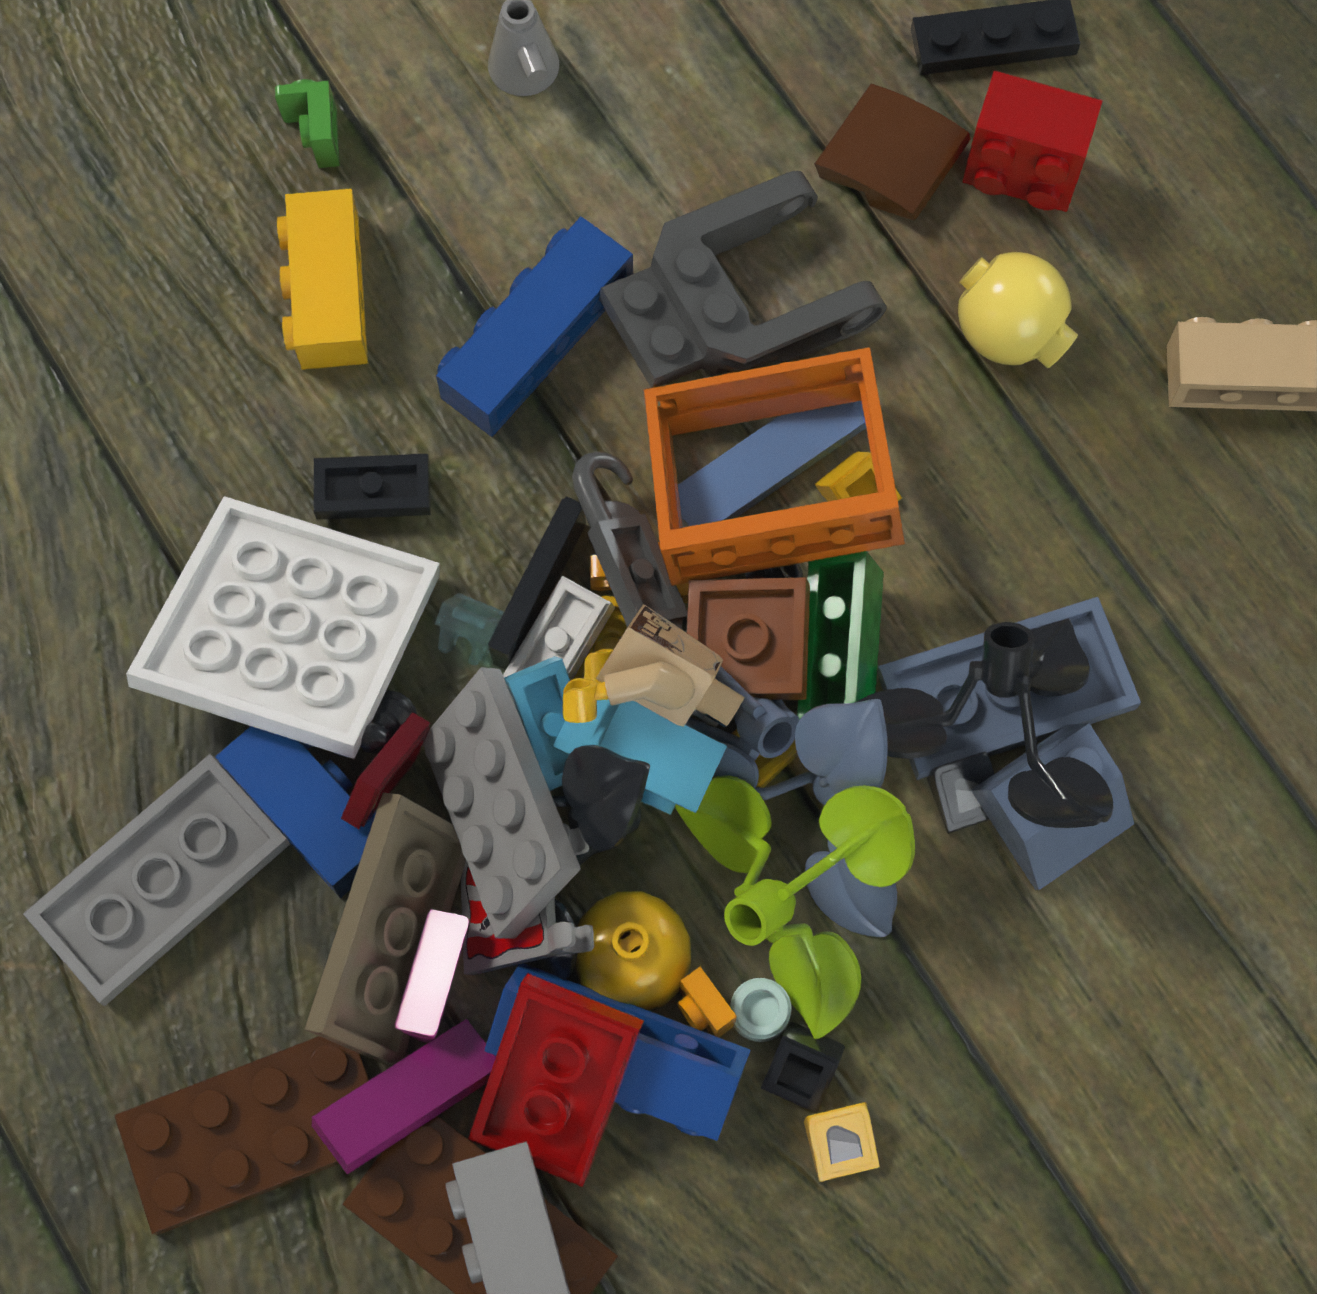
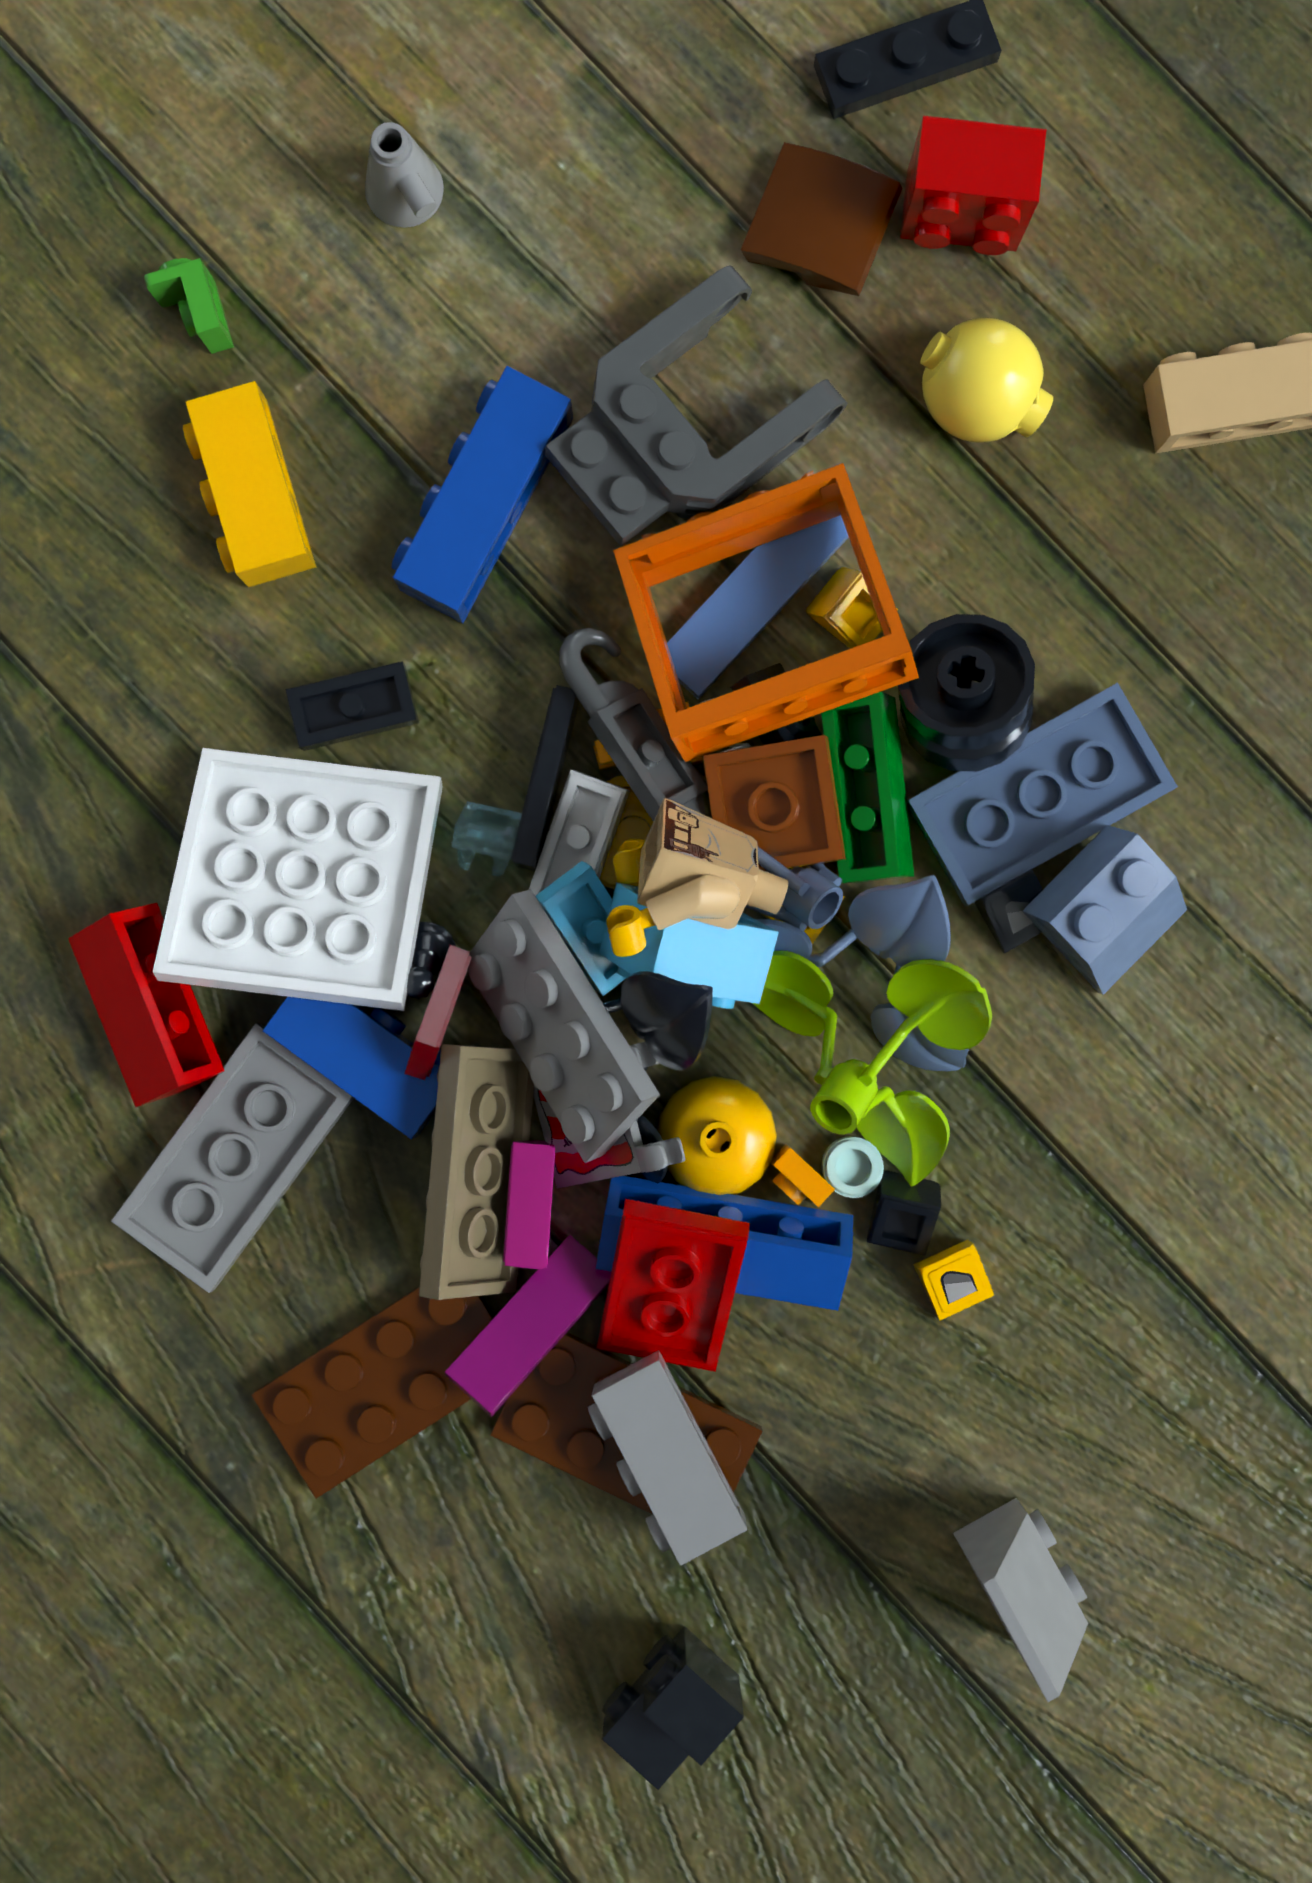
camera: 10 degrees left, 15 degrees up
black plant [854,618,1113,828] -> none
none -> red brick [68,902,225,1108]
none -> black wheel [898,614,1035,772]

